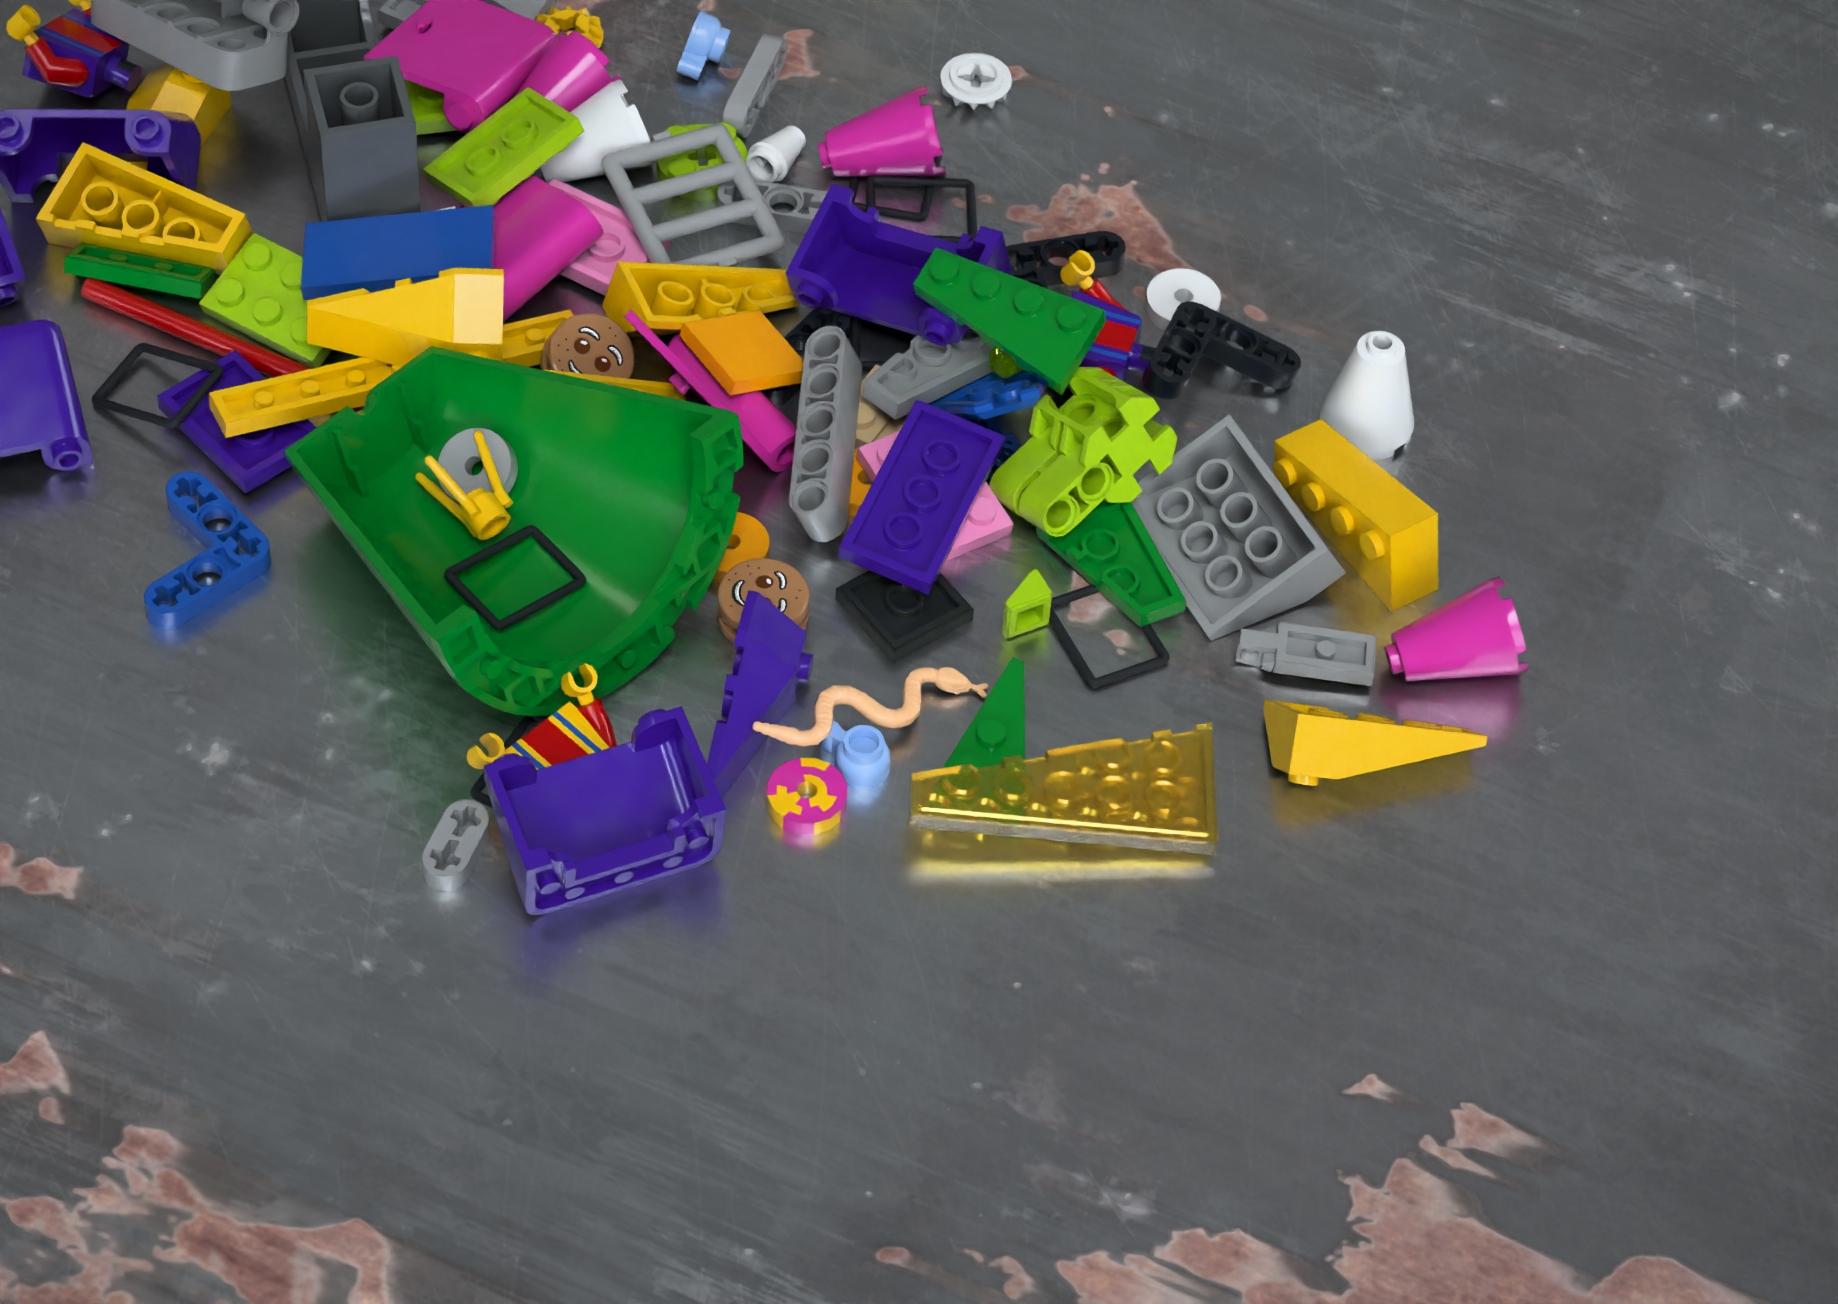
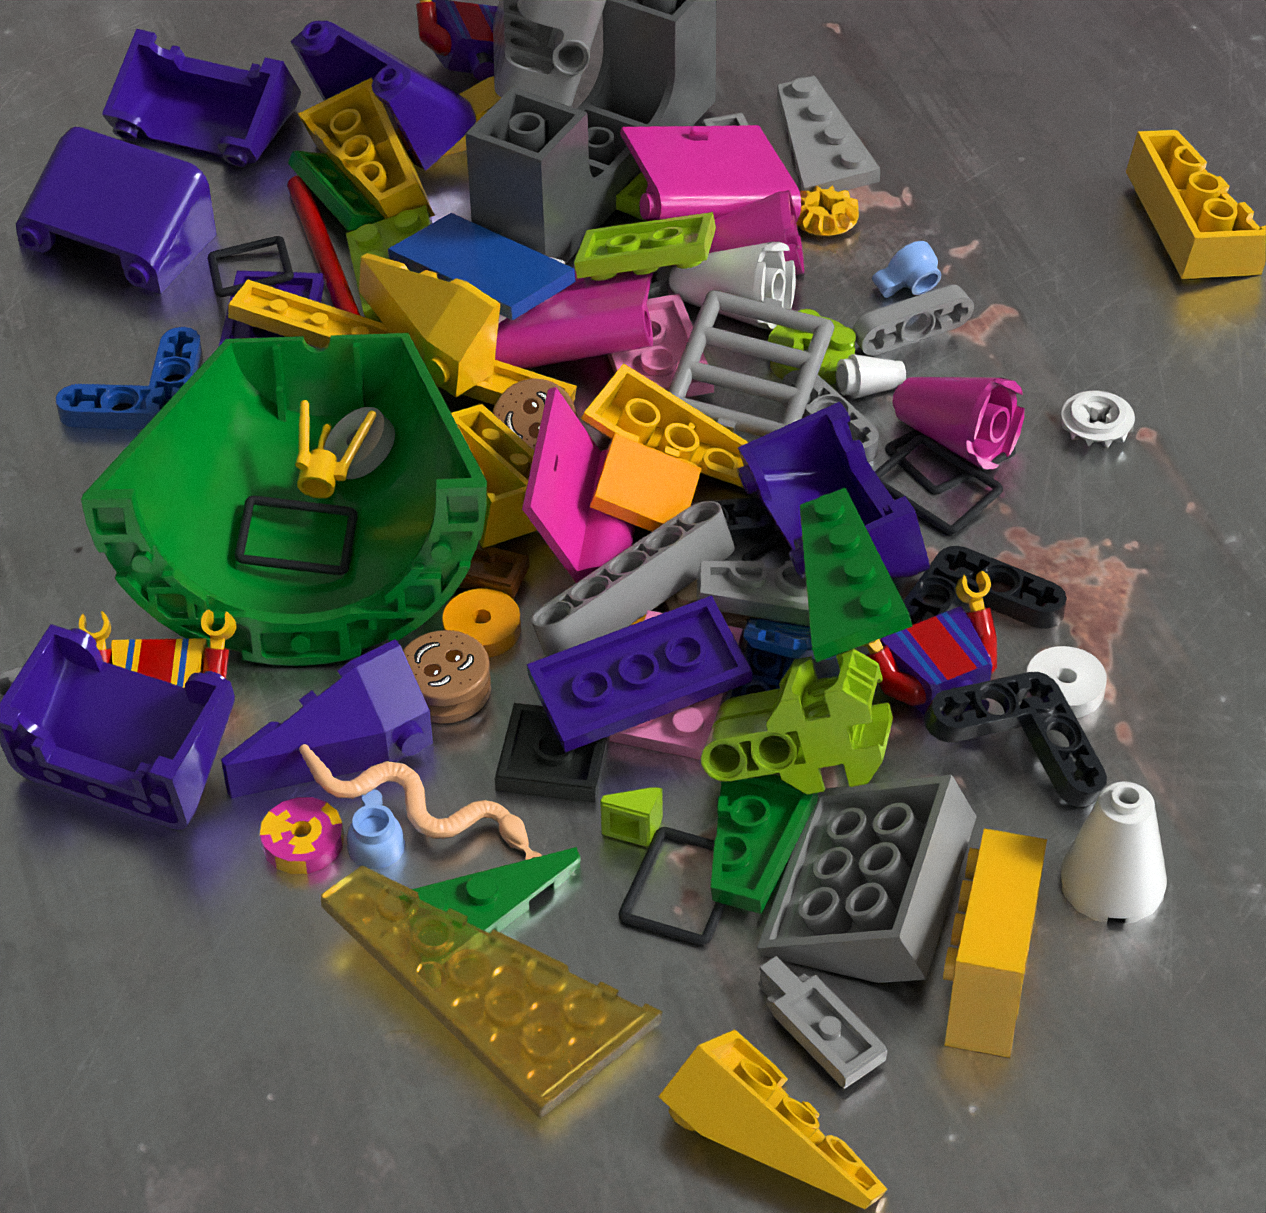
camera: 50 degrees right, 5 degrees down
dark pink cone [1384,576,1529,682] -> none

